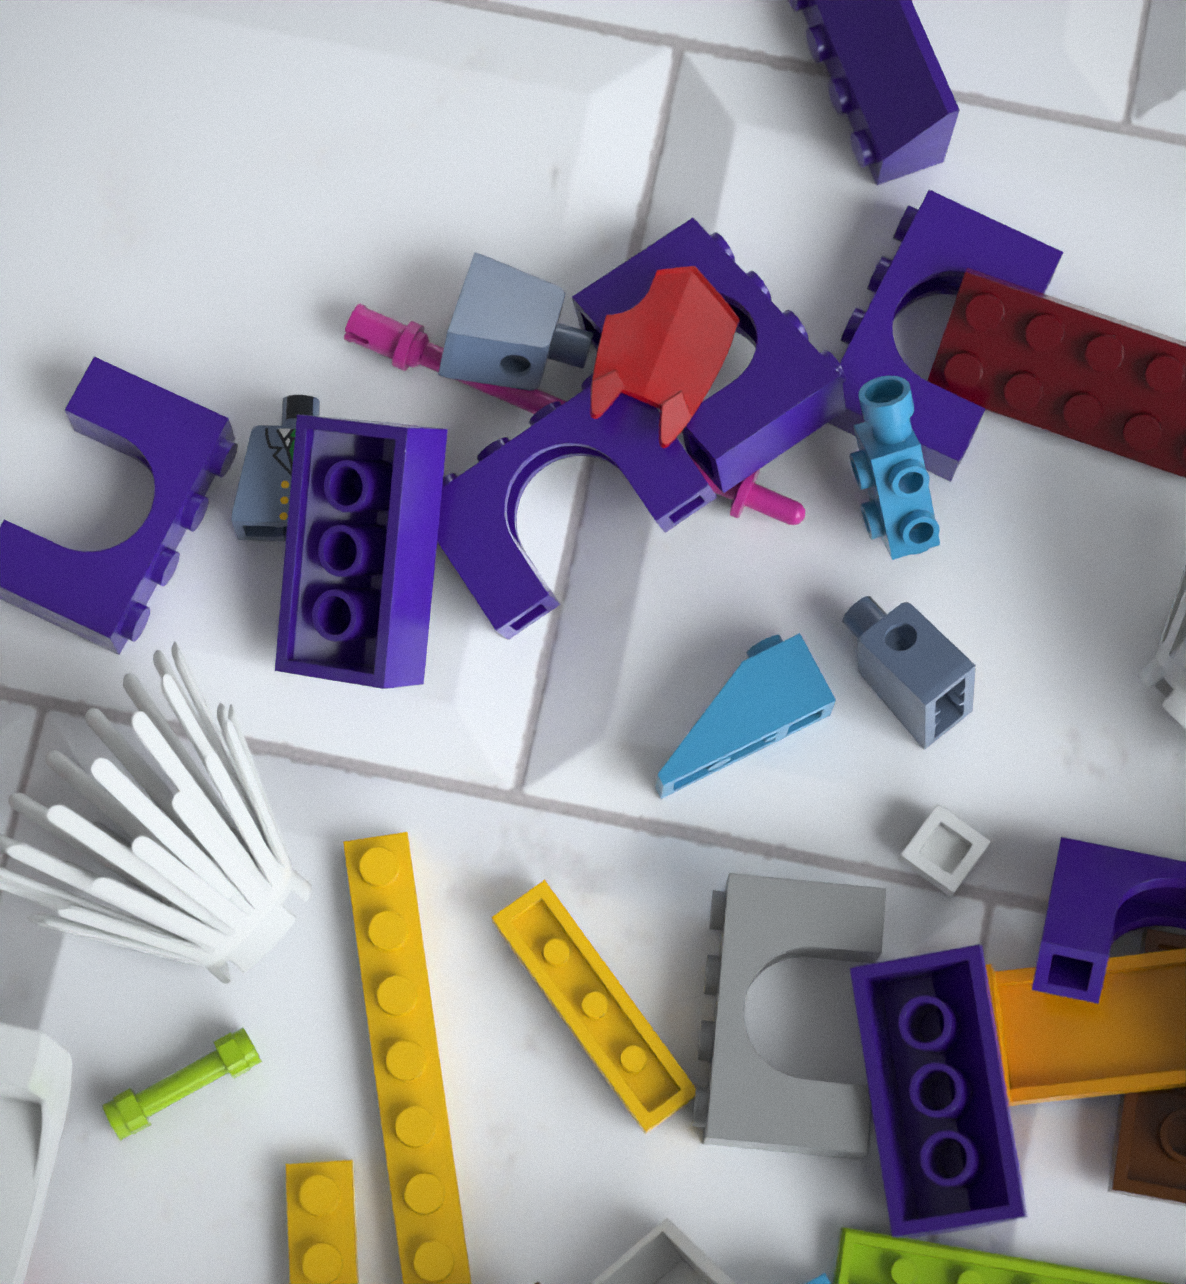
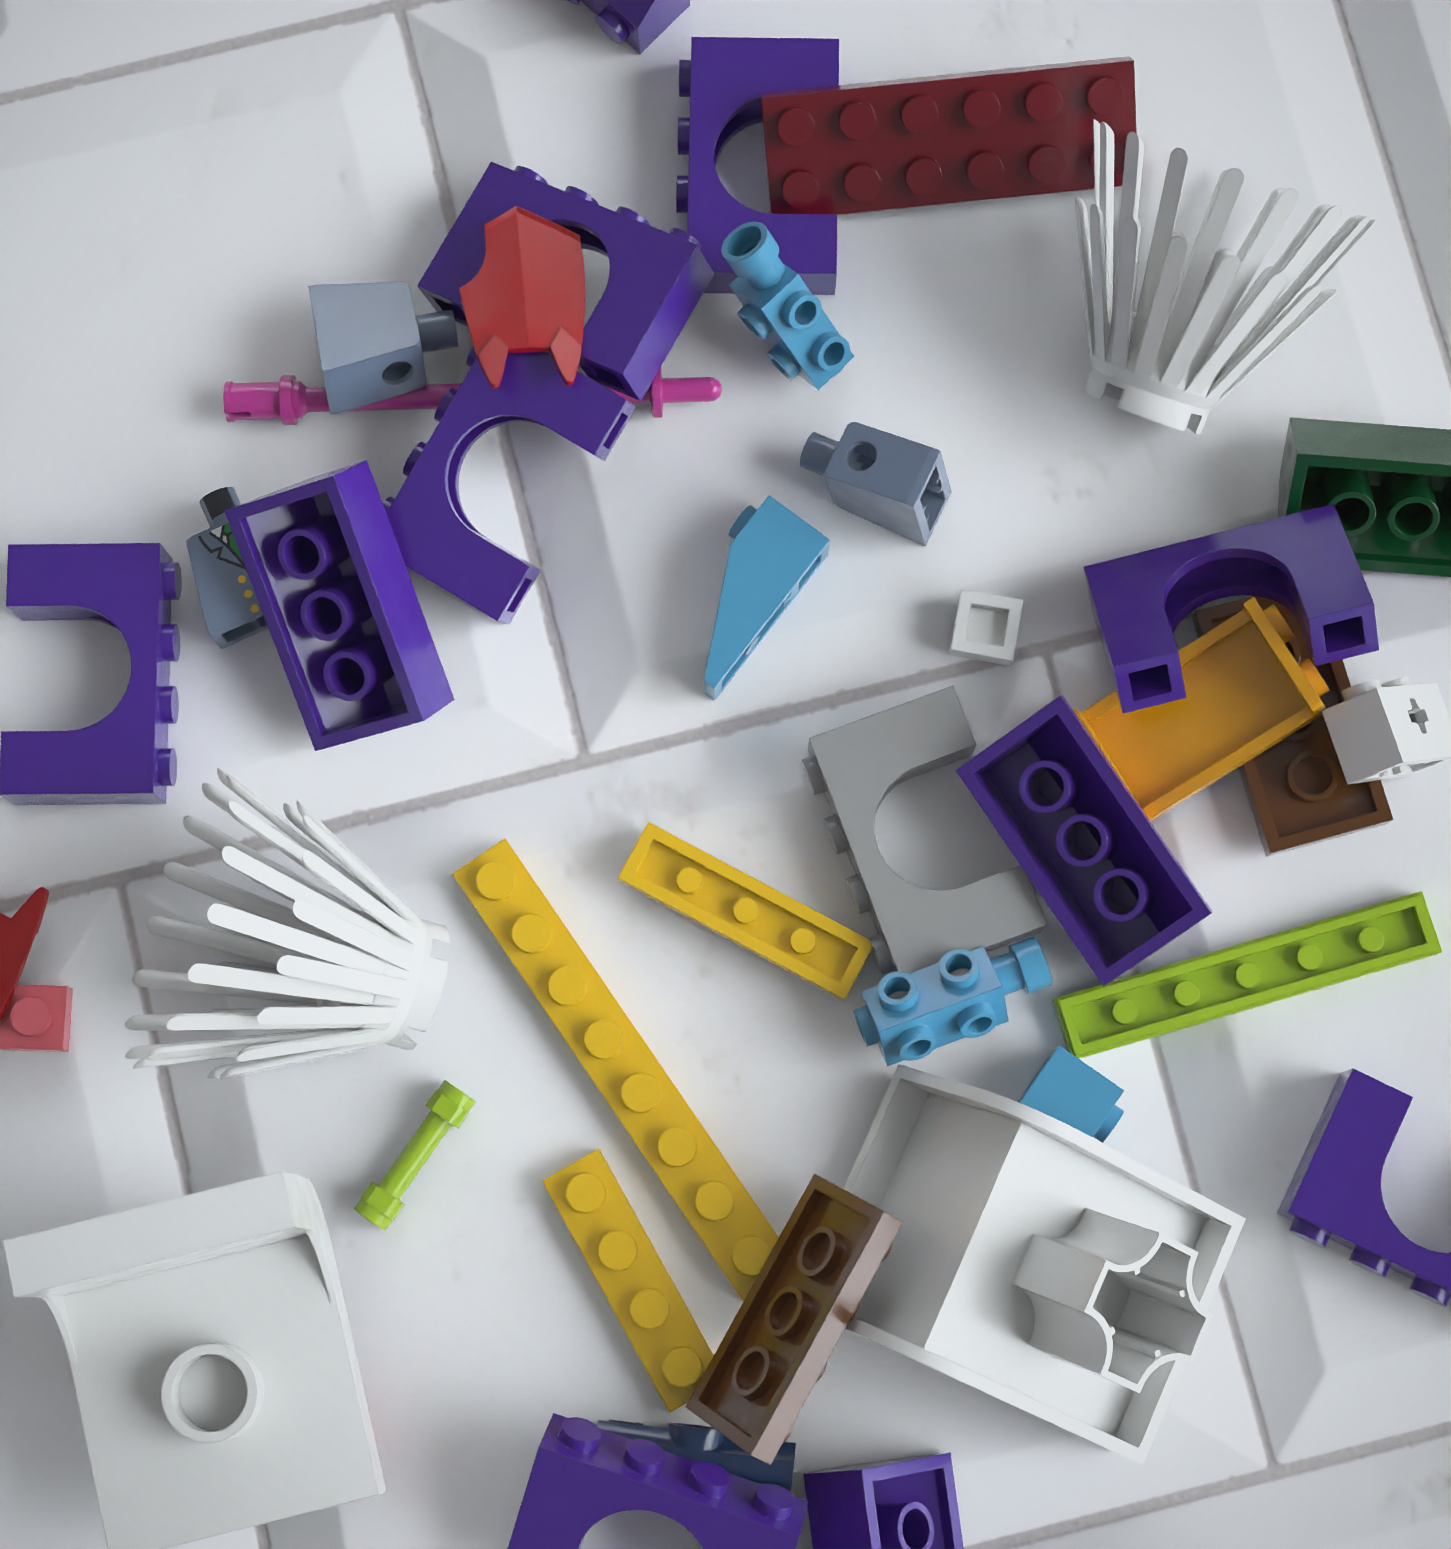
camera: 20 degrees left, 5 degrees up
none -> dark azure brick [853,936,1052,1067]

